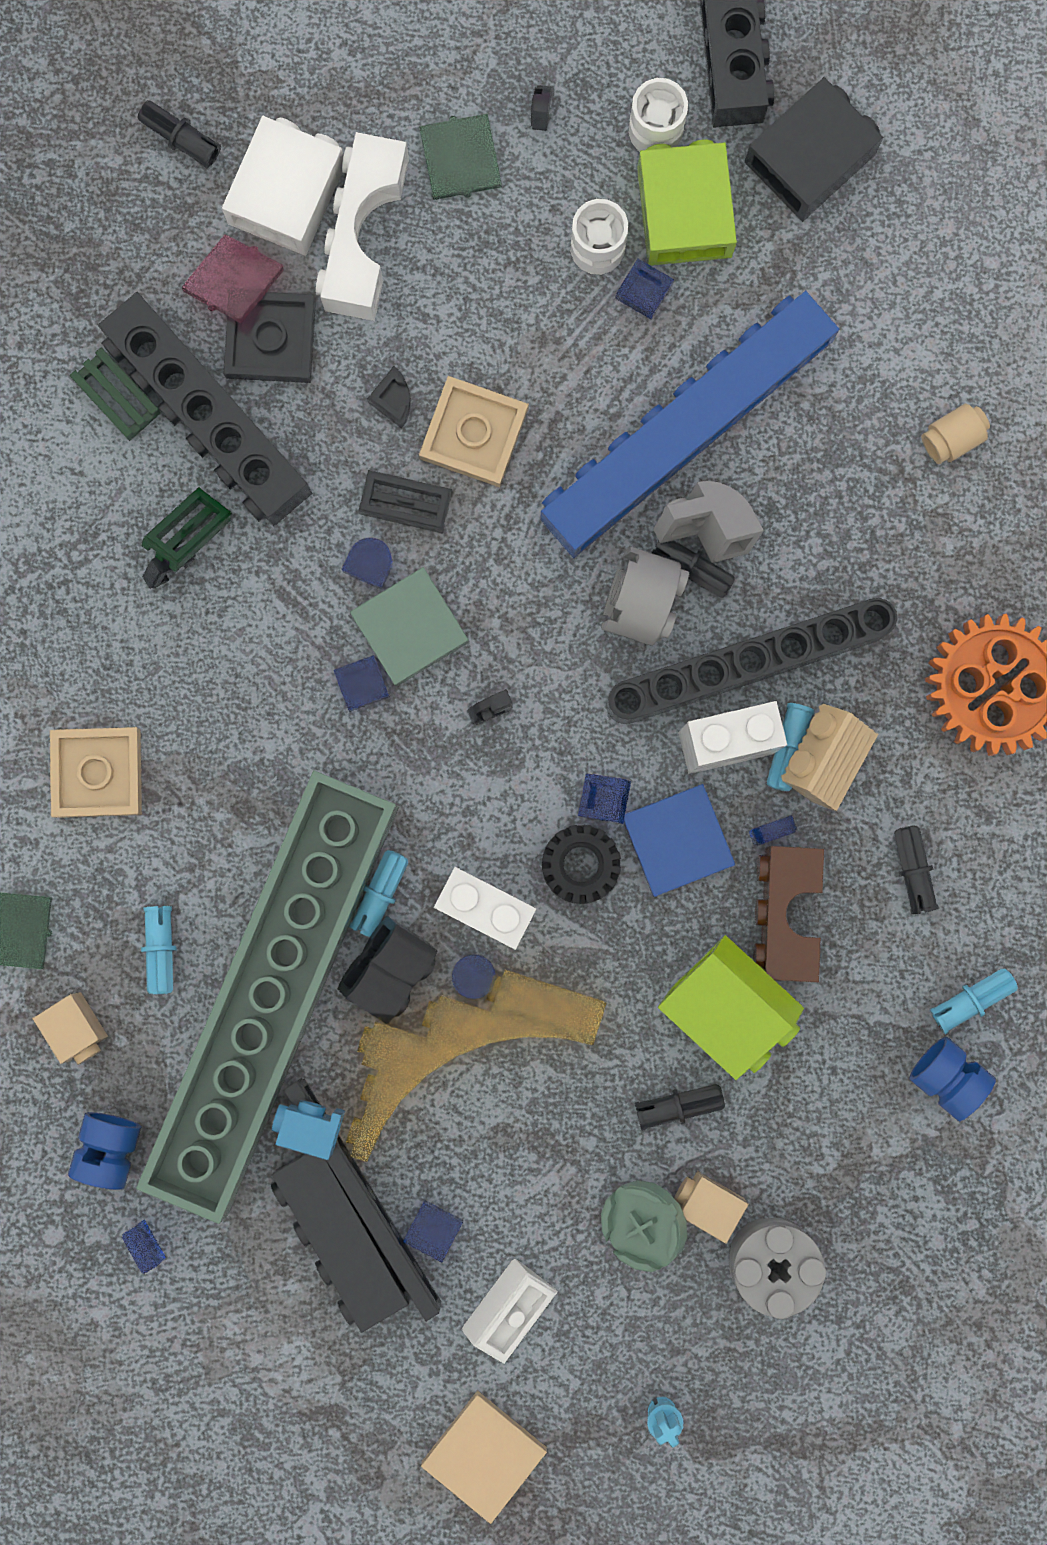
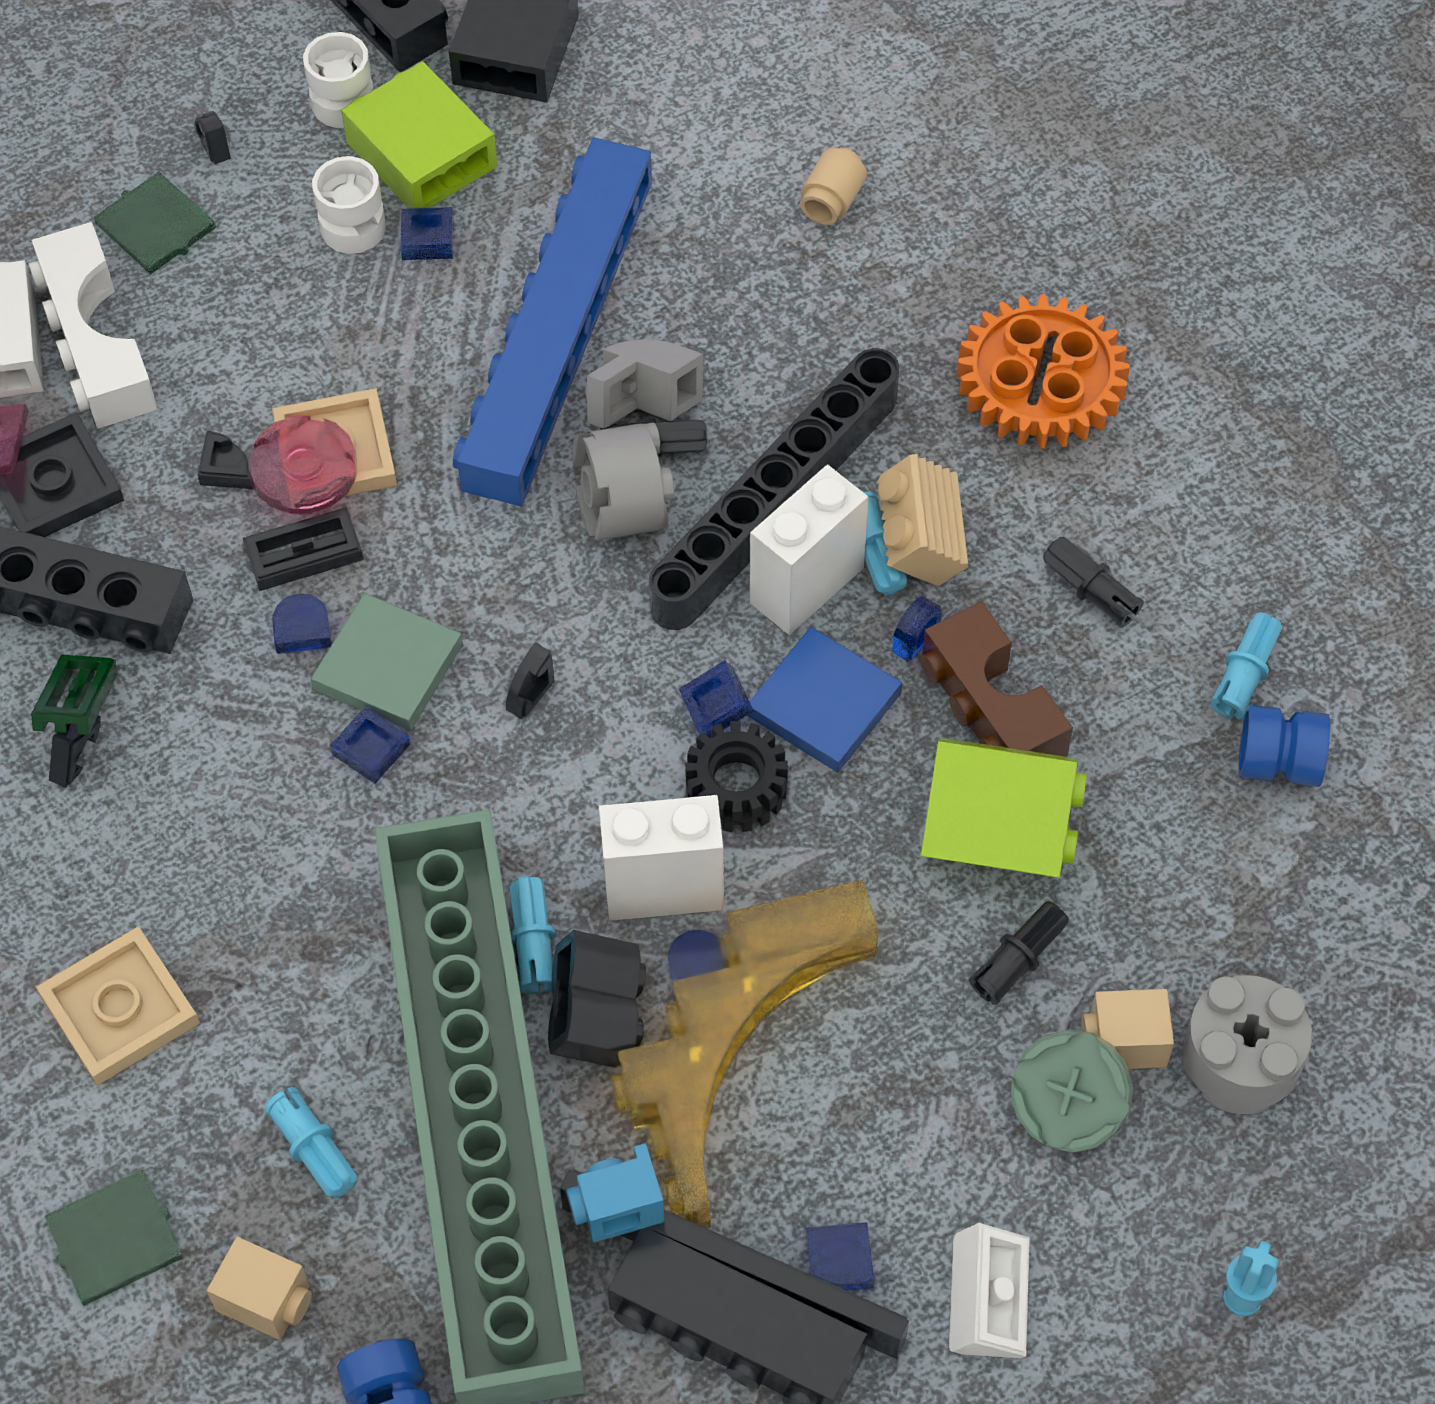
camera: 30 degrees left, 25 degrees down
none -> clear pink tile [248,415,358,514]

